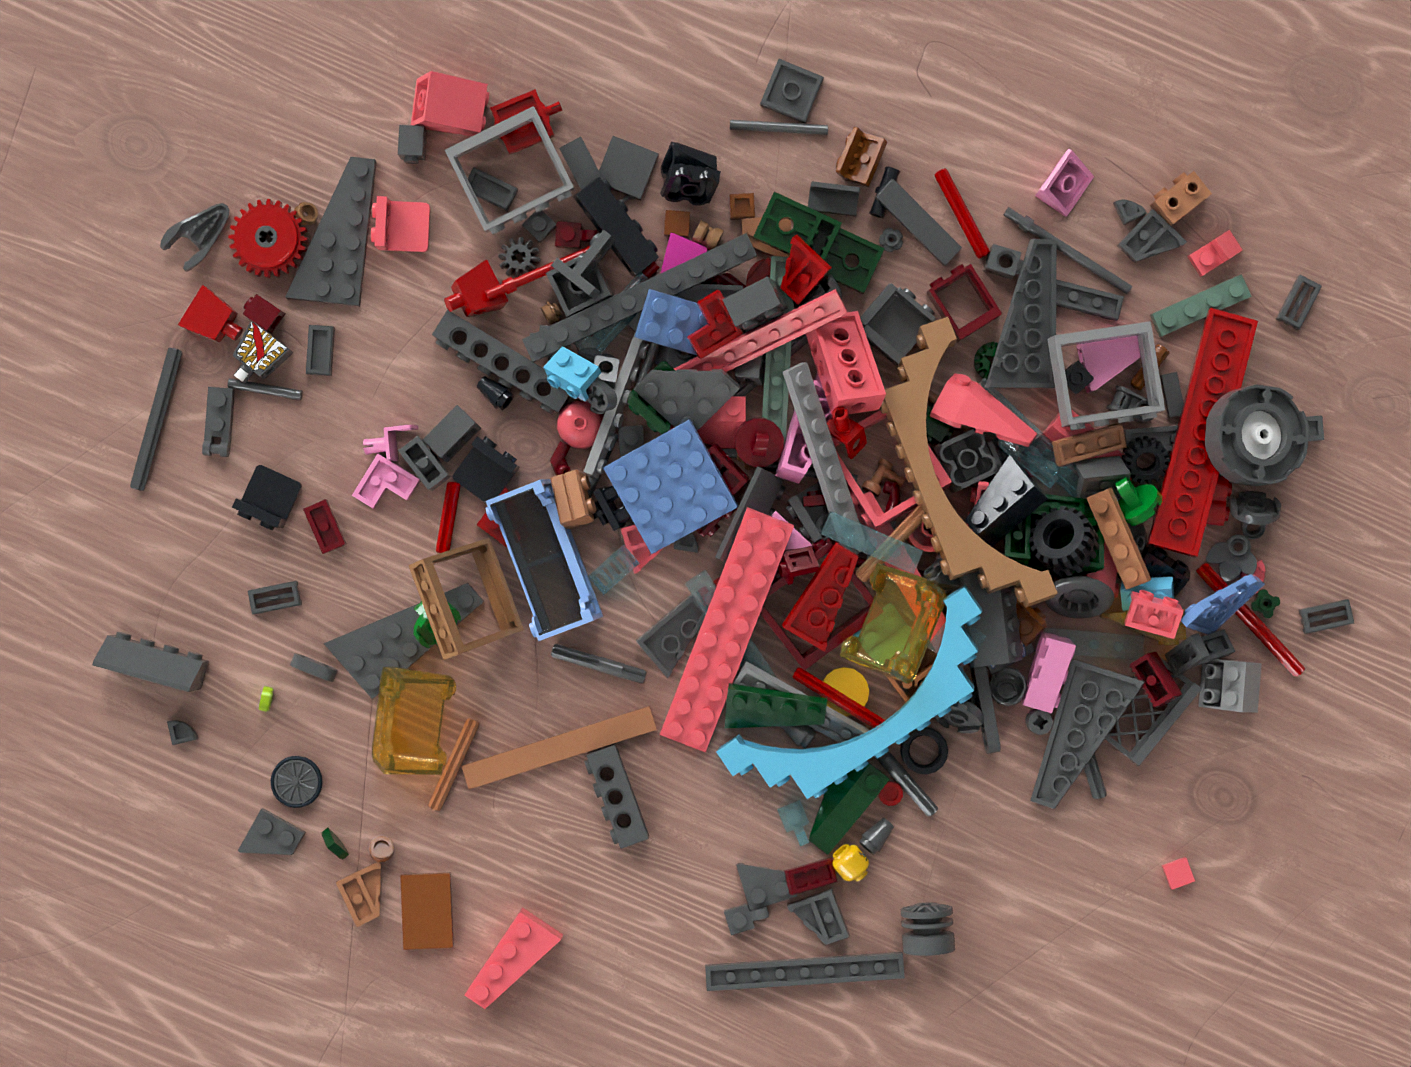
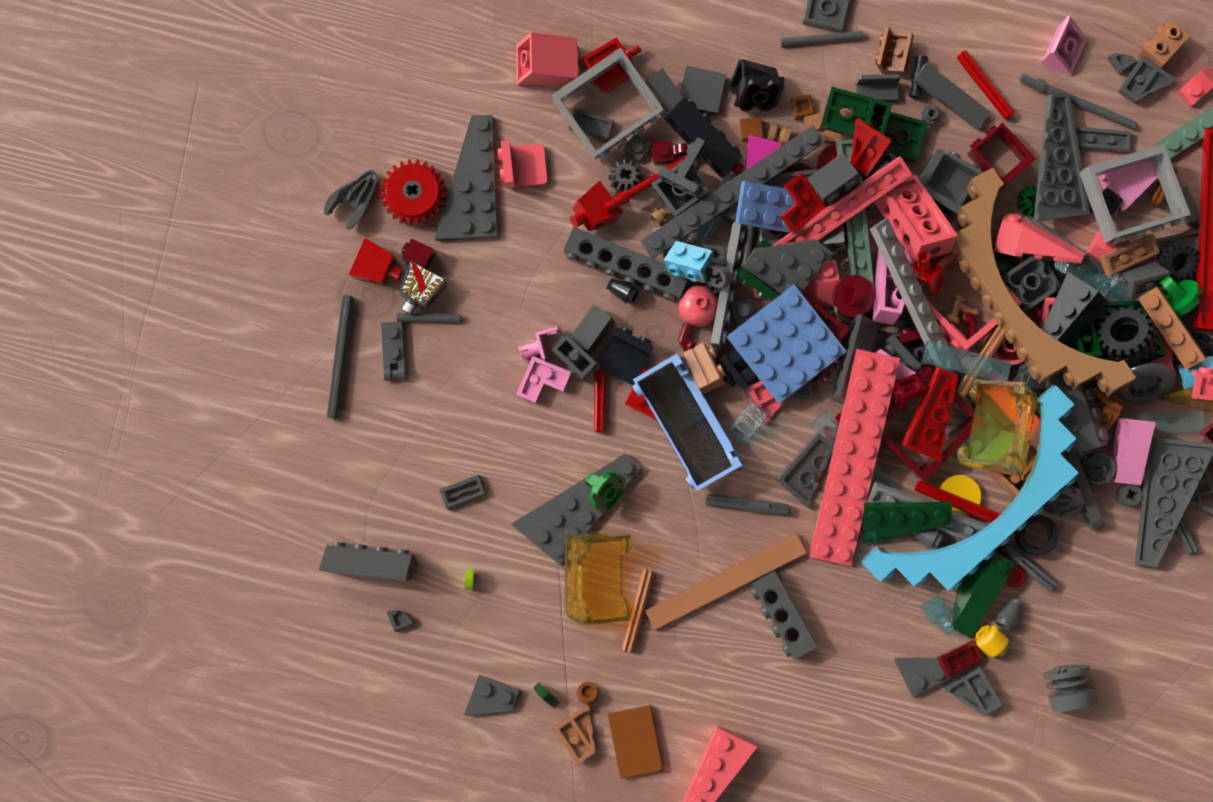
camera: 10 degrees left, 5 degrees down
black bracket [232,465,302,530] -> none
dark grey wheel [270,756,323,808] -> none
dark grey beam [290,653,338,682] -> none
medium nougat plate [294,202,318,226] -> none
dark red plate [303,499,347,554] -> none
dark grey tile [306,325,335,376] -> none
dark grey brick [398,125,427,164] -> none
medium nougat window [408,538,524,660] -> none
dark grey plate [705,952,905,991] -> none
dark grey plate [724,903,769,935] -> none
dark grey brick [983,244,1024,279] -> none
dark grey piece [1106,385,1154,423] -> none

